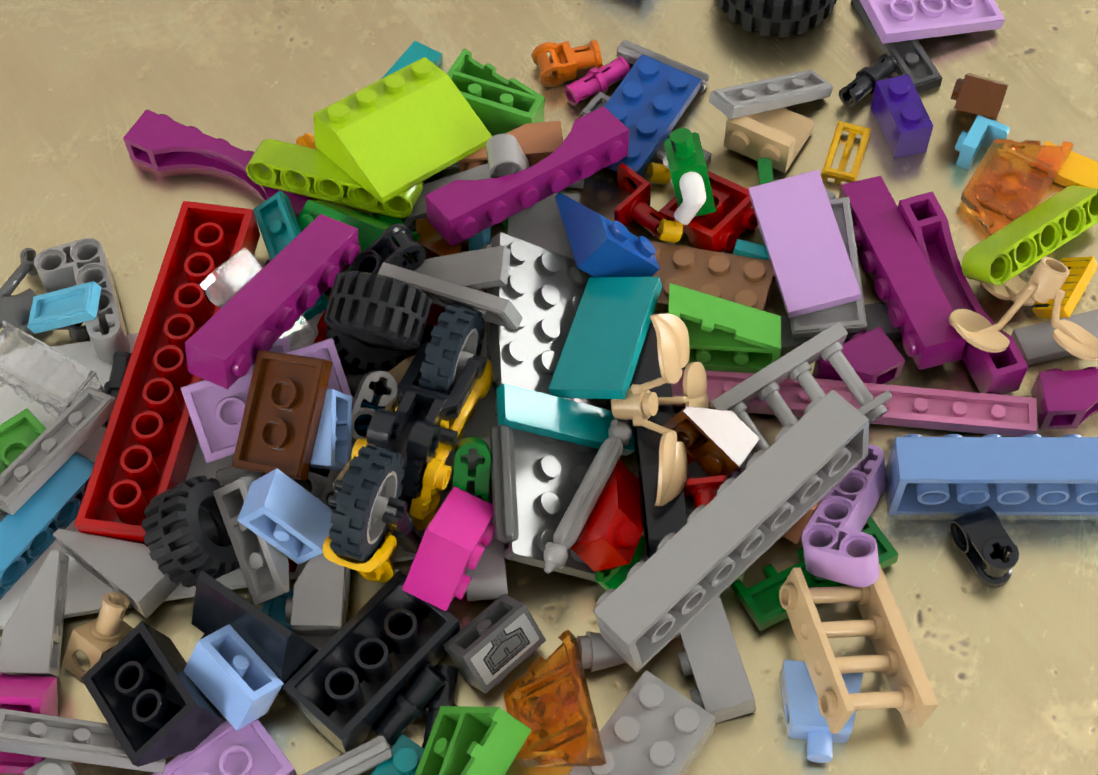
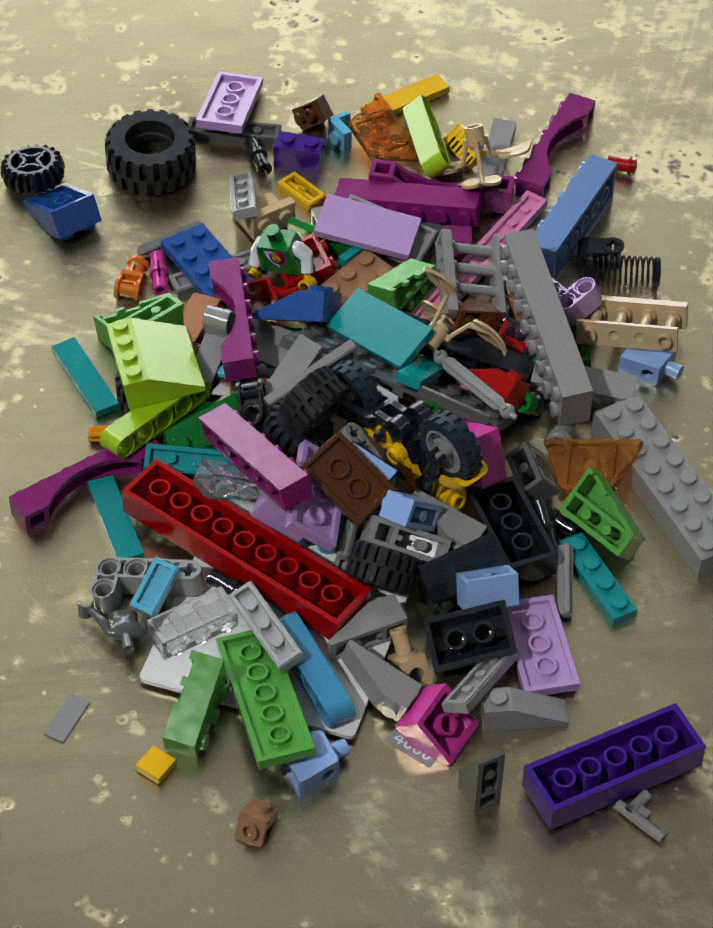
camera: 65 degrees left, 10 degrees down
none -> teal tile [87,475,145,558]
none -> black piece [584,254,661,288]

